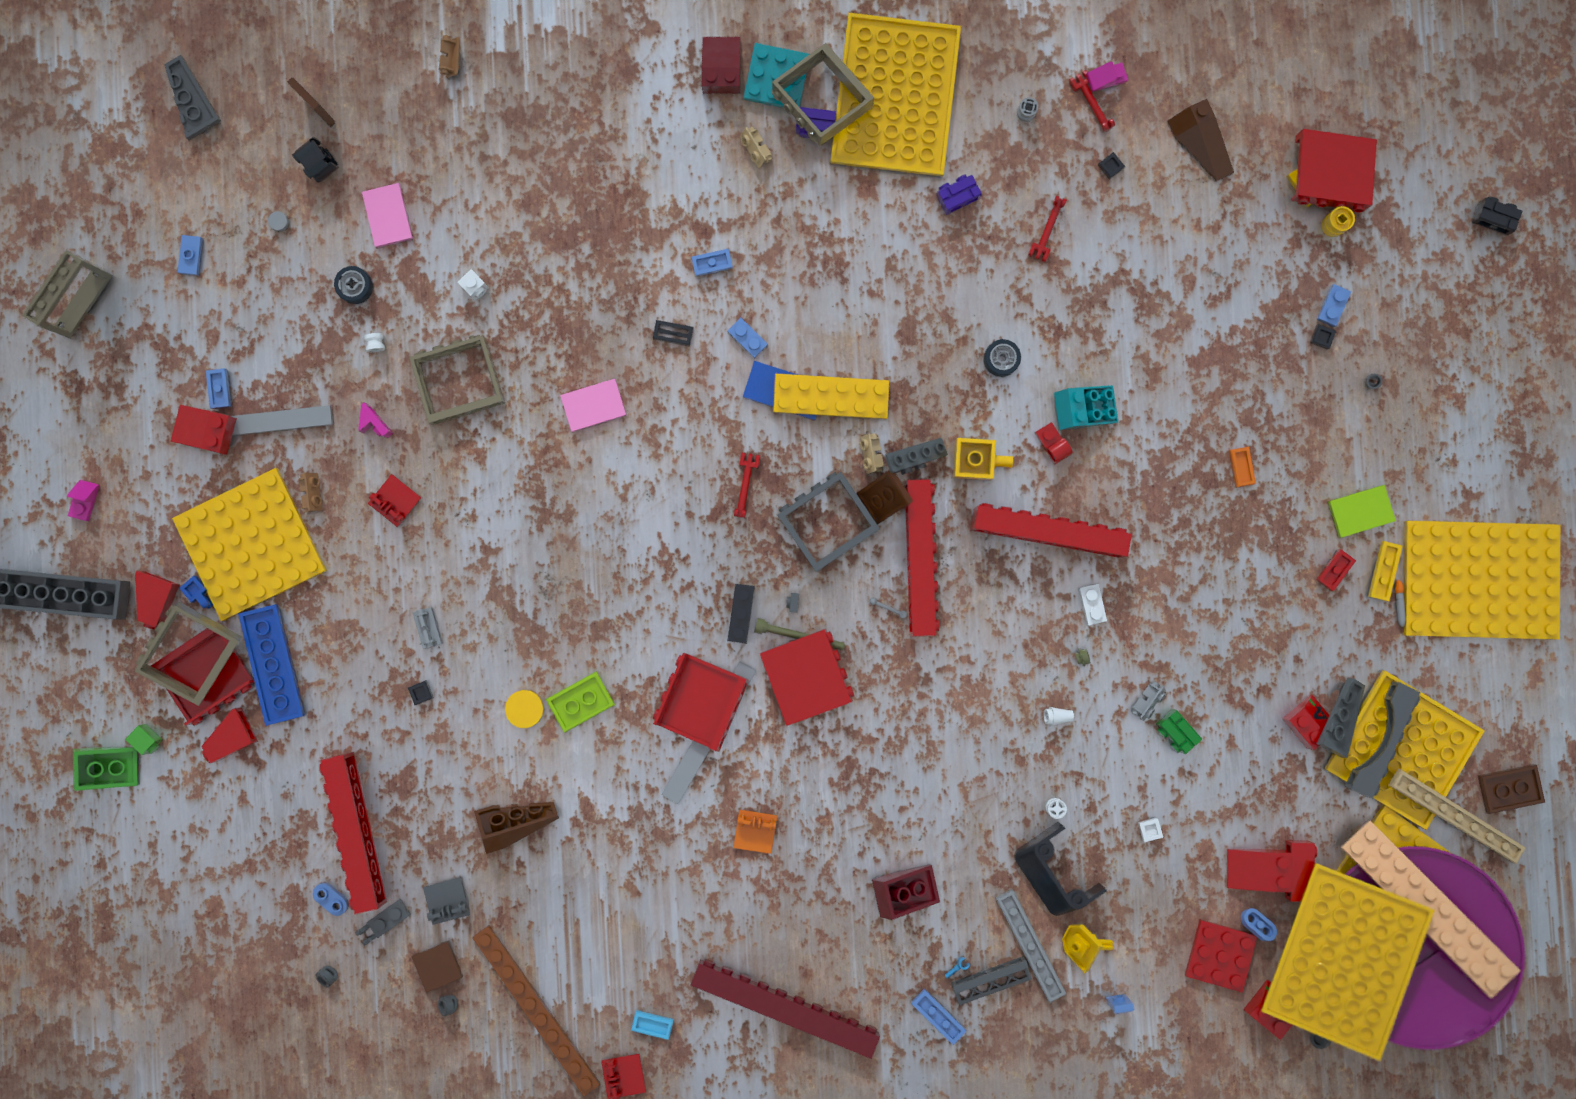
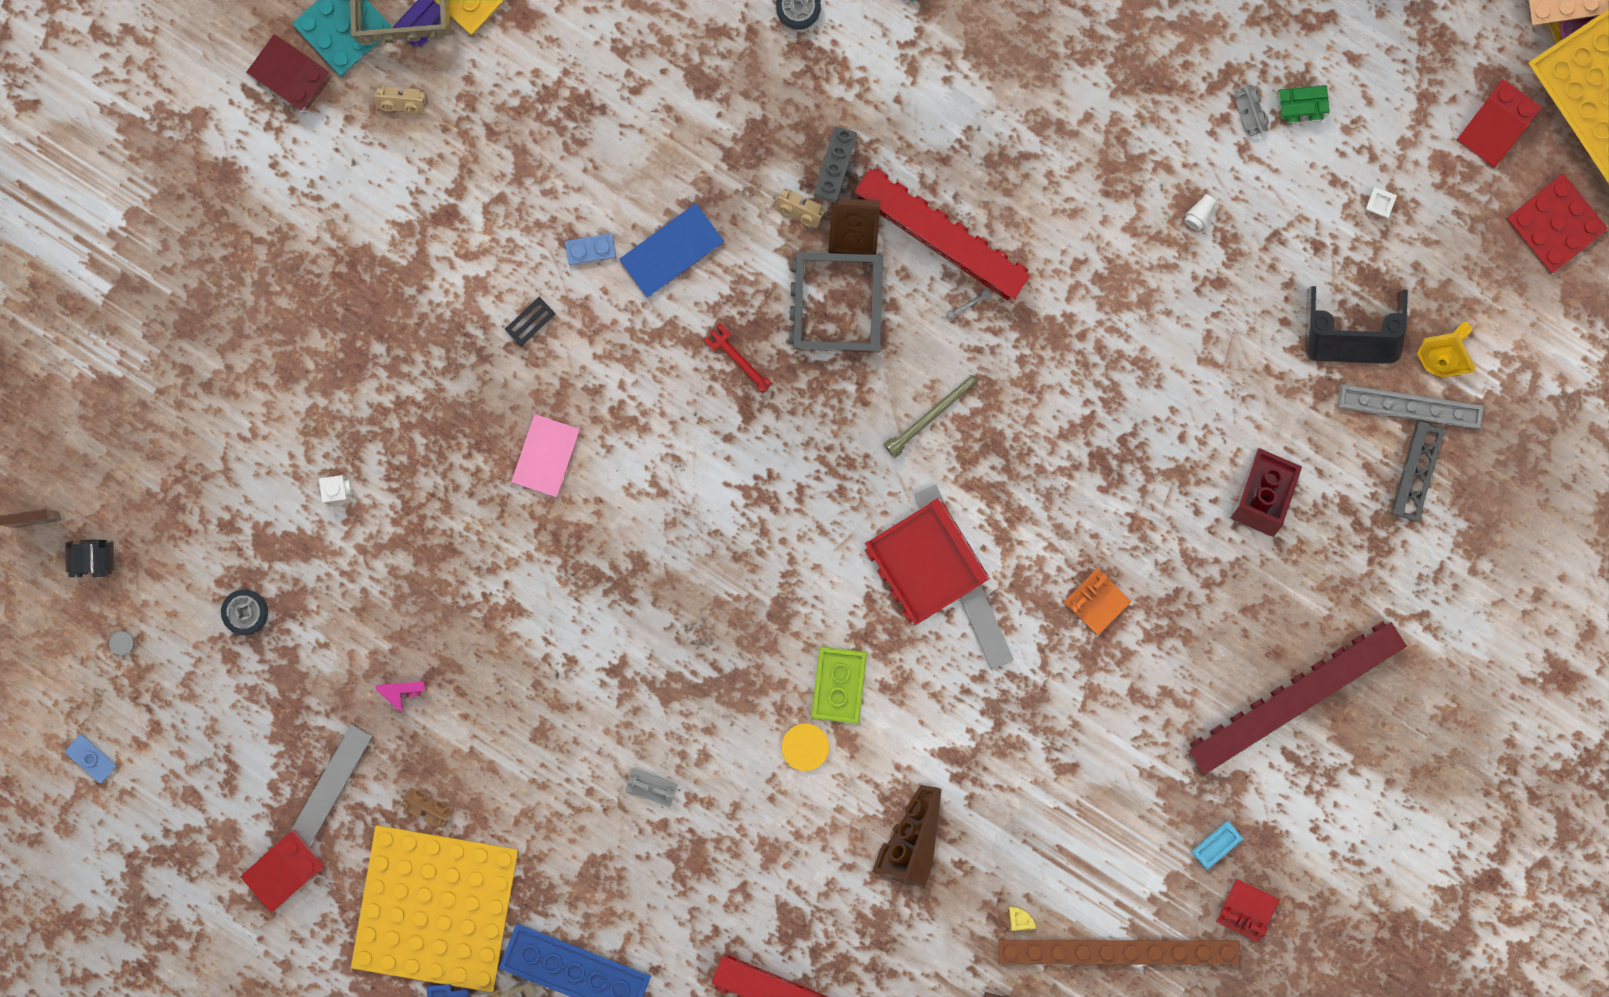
camera: 55 degrees left, 0 degrees up
dark tan window [22,250,113,338] -> none
medium blue plate [206,368,231,409] -> none
bright pink tile [362,183,413,248] -> none
white wheel [364,333,385,352] -> none
red hinge [367,474,421,527] -> none
black tile [408,680,434,705] -> none
dark tan window [409,334,506,425] -> none
dark grey hinge [423,877,470,925] -> none
medium nougat hinge [439,35,461,78] -> none
medium blue plate [691,249,733,277] -> none
black brick [727,584,755,644] -> none
red panel [759,628,855,726] -> none
yellow plate [773,374,889,419] -> none
dark grey plate [786,593,799,613] -> none
medium blue plate [911,988,967,1045] -> none
dark azure hand [945,957,970,979] -> none
yellow brick [953,438,1013,481] -> none
red brick [970,503,1132,558] -> none
red plate [1035,422,1073,465] -> none
white wheel [1045,798,1067,819] -> none
olive plate [1076,648,1091,667] -> none
white plate [1079,584,1107,625] -> none
medium blue plate [1106,994,1134,1014] -> none
medium blue plate [1241,908,1277,941] -> none
red brick [1285,840,1318,902] -> none
none -> light yellow tile [1009,907,1036,931]

